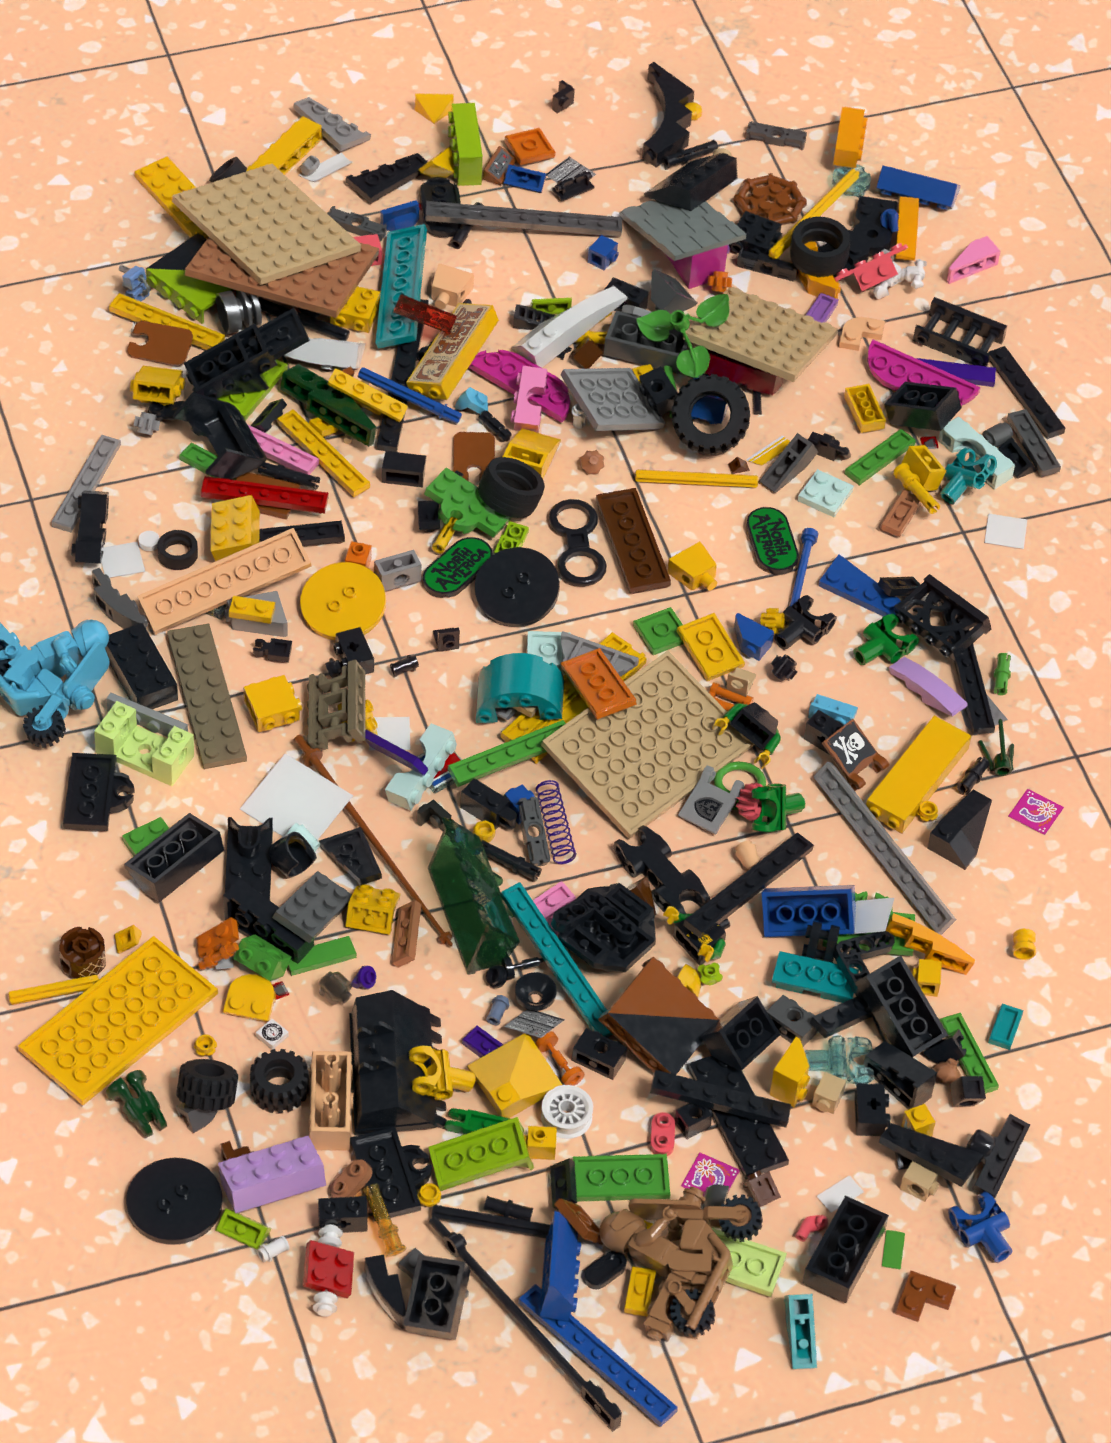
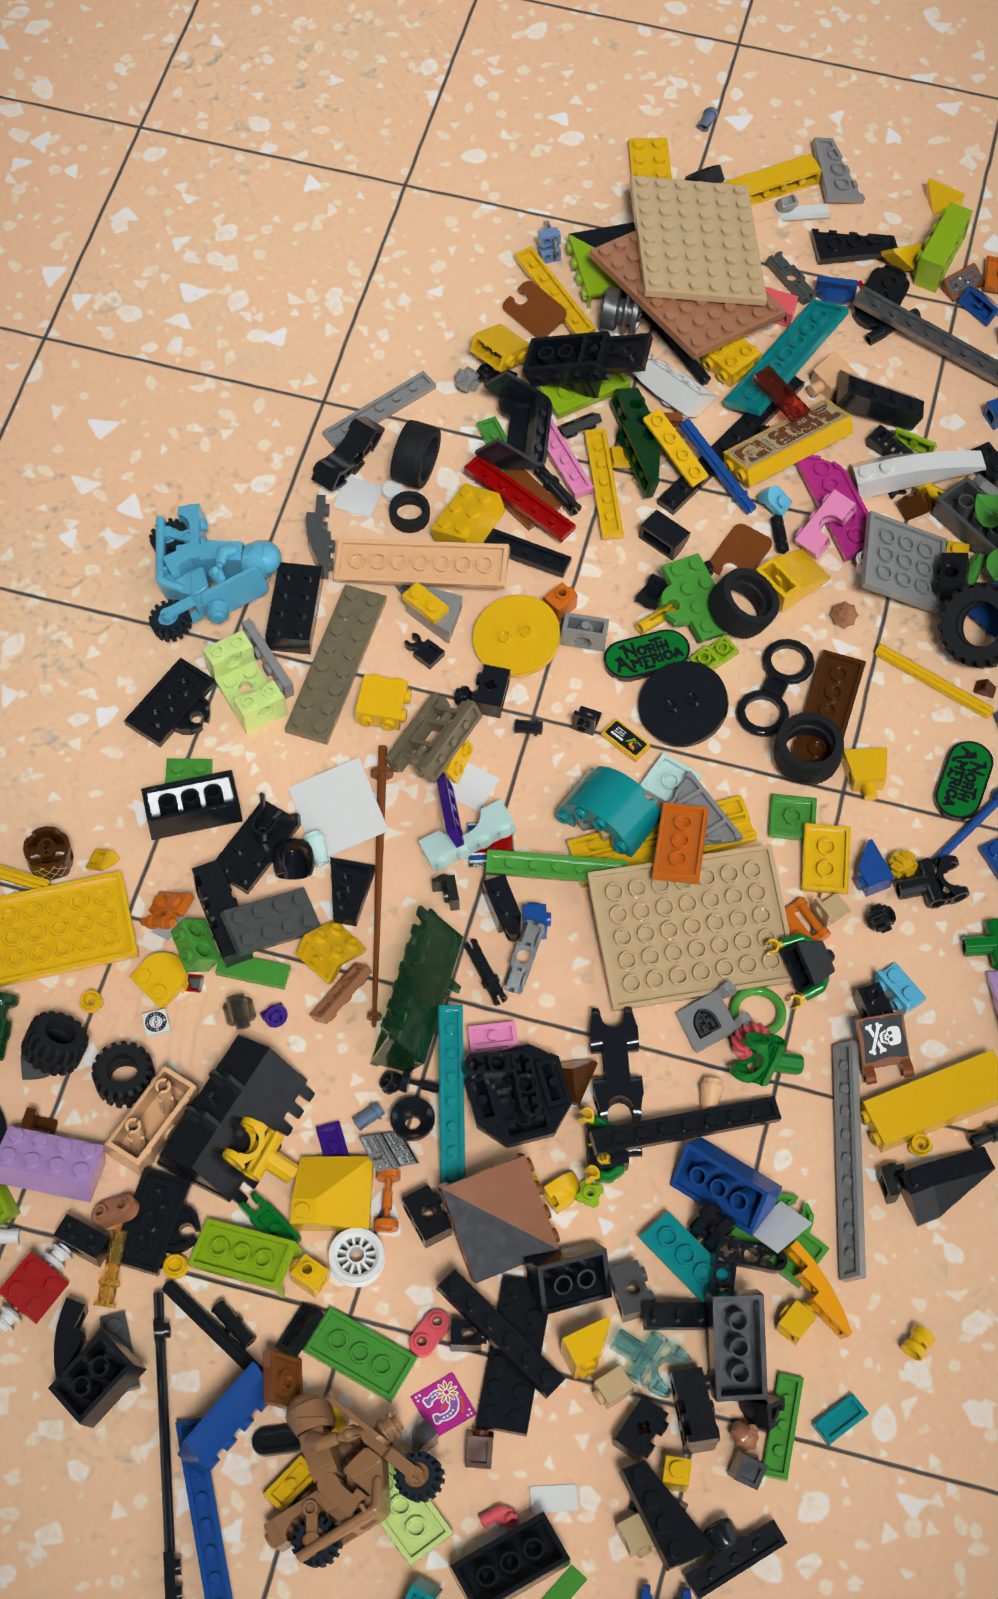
camera: 35 degrees right, 10 degrees up
yellow tile [473,820,496,842] -> none
dark purple piece [535,780,577,864] -> none
none -> black tyre [390,420,441,489]
none -> tile [601,718,651,763]
none -> sand blue pin [697,107,718,132]
none -> black tyre [774,712,844,785]
none -> black slope [836,370,924,431]
none -> pearl dark grey bracket [877,1162,905,1205]

